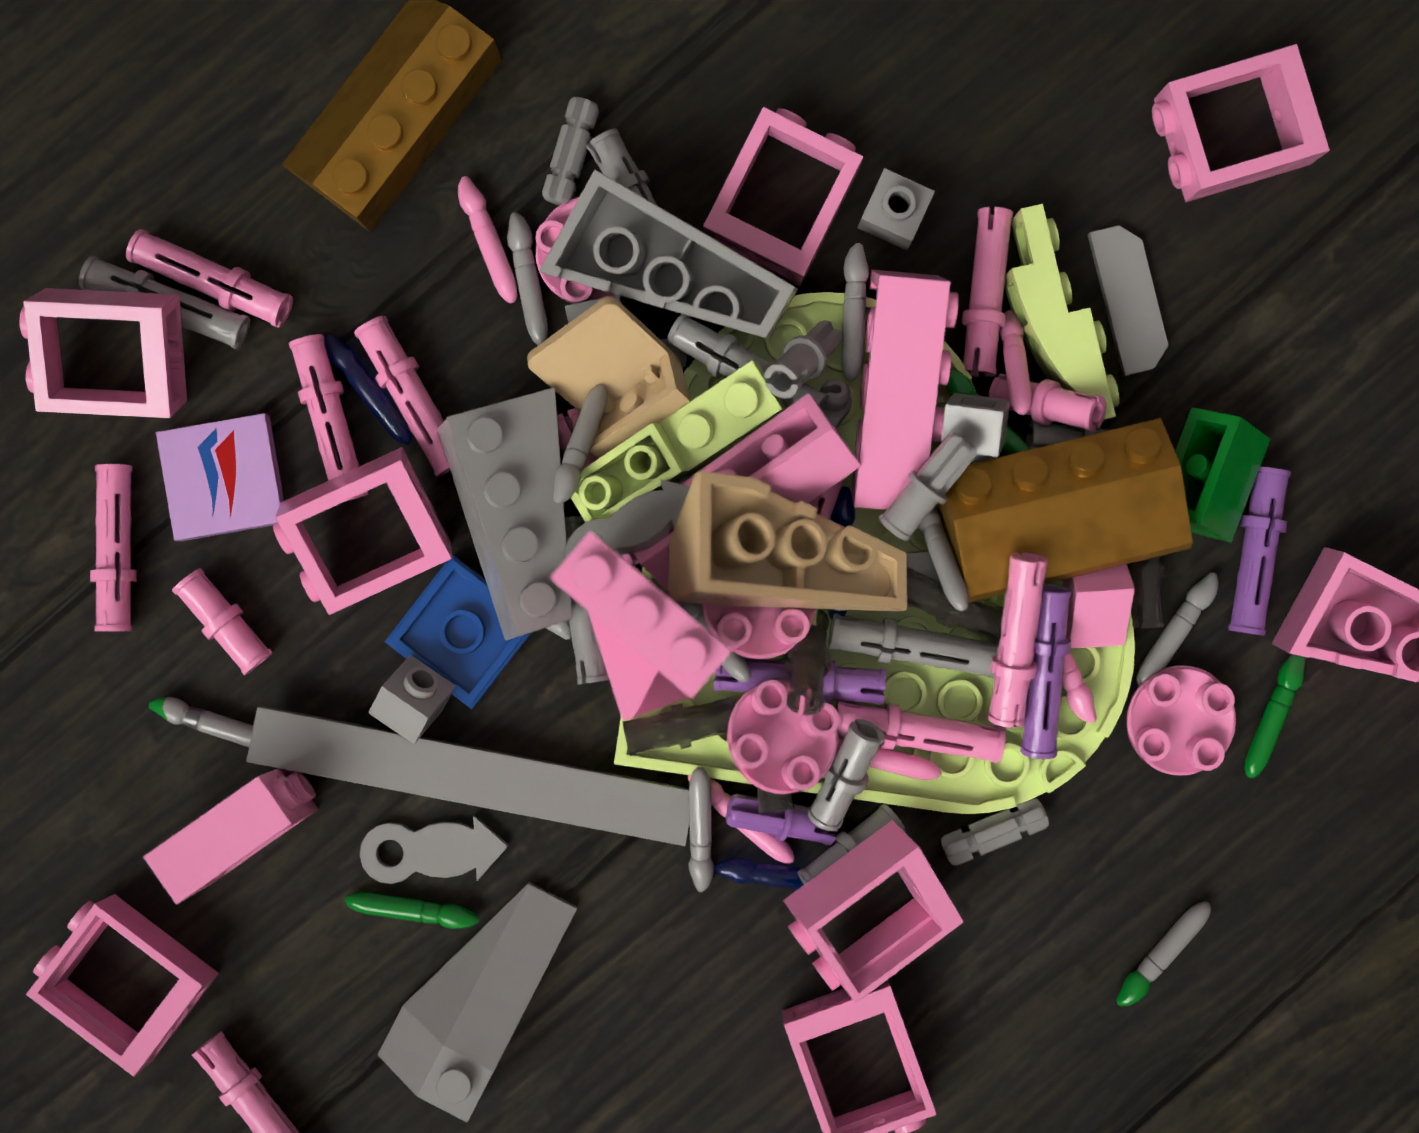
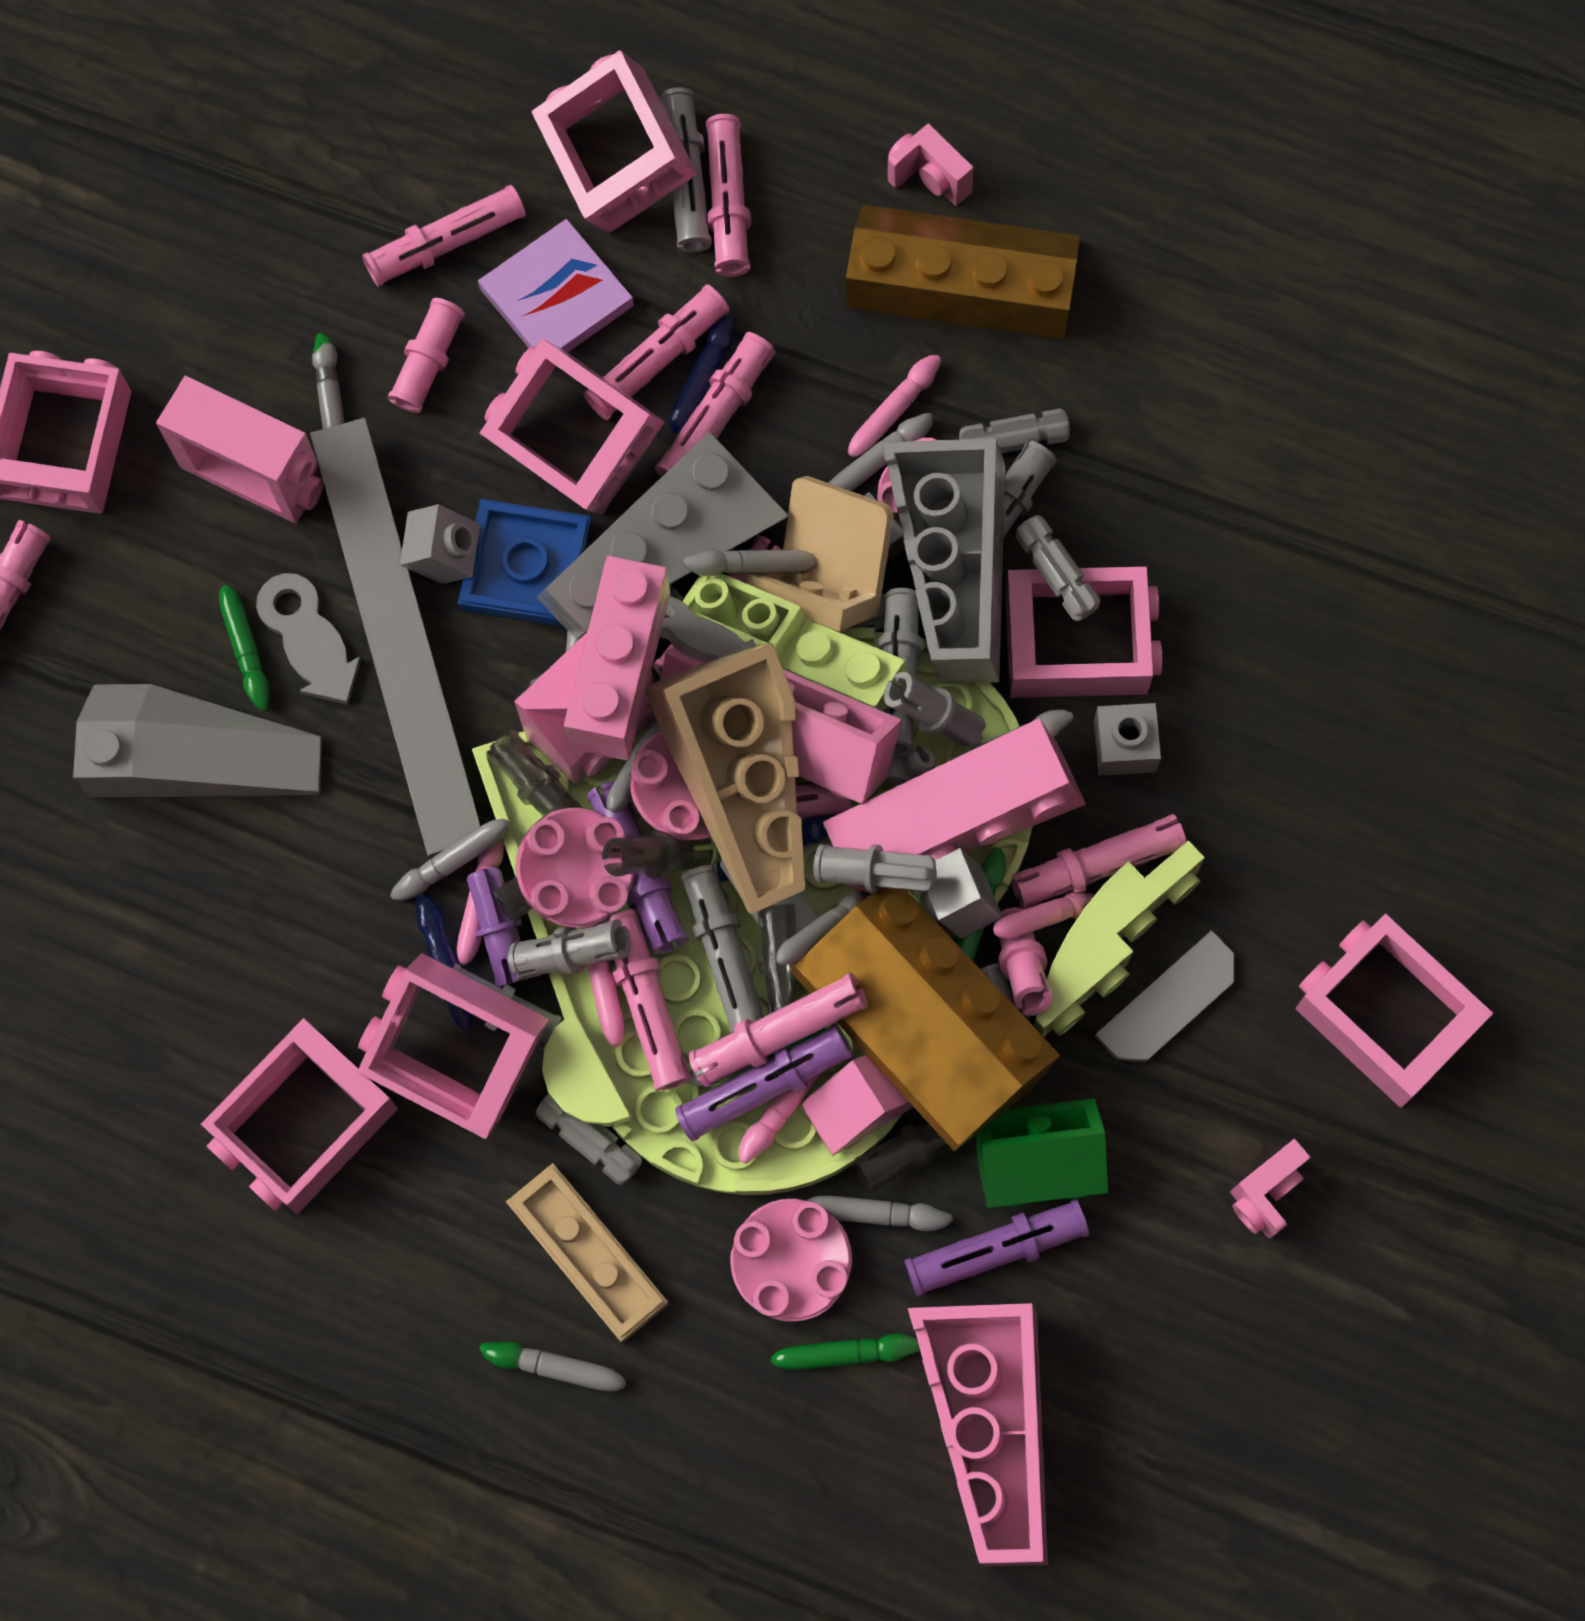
camera: 65 degrees right, 15 degrees down
none -> tan tile [506,1163,669,1344]
none -> yellowish green tile [542,1012,632,1127]
none -> bright pink bracket [888,123,974,206]
none -> light grey axle [1016,515,1100,621]
none -> bright pink bracket [1230,1138,1311,1239]

